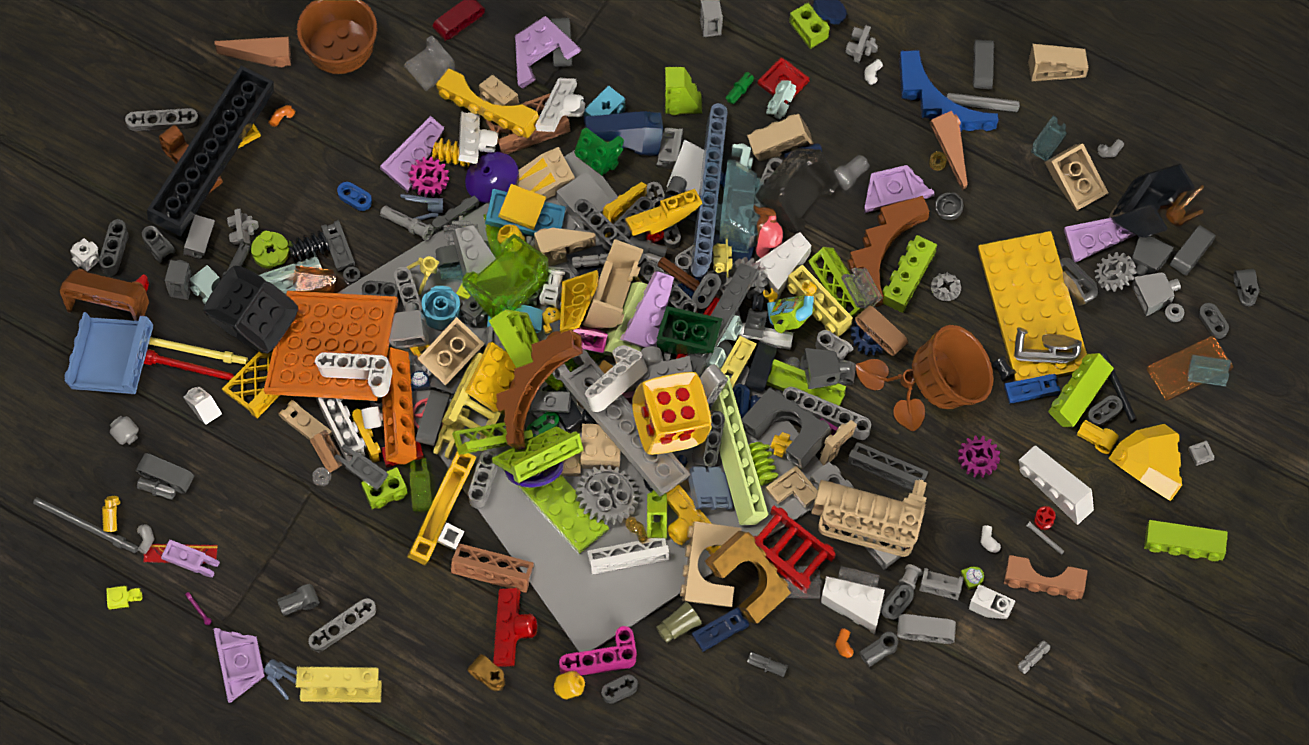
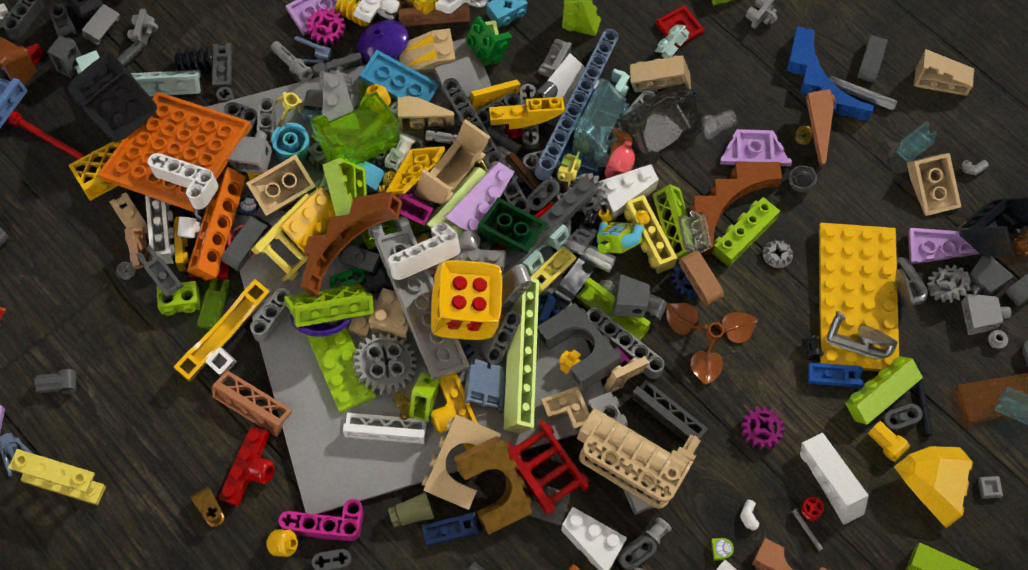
camera: 15 degrees right, 0 degrees up
light yellow bar [149,337,248,365] -> none
white slope [184,387,222,424] -> none
lime plate [251,231,289,269] -> none
clear orange brick [293,266,336,293] -> none
light grey beam [309,599,376,652] -> none
blue plate [337,182,372,211] -> none
light yellow hinge [433,407,471,458] -> none
lime fence [452,422,533,455] -> none
yellow tile [498,184,546,230] -> none
dark blue wedge [584,111,663,156] -> none
green axle [726,72,754,104] -> none
lime piece [749,442,778,486] -> none
light grey piece [815,330,853,360] -> none
clear hinge [838,566,879,588] -> none
white arm [864,59,883,85] -> none
dark orange piece [913,325,993,409] -> none
light grey hinge [920,568,963,600] -> none

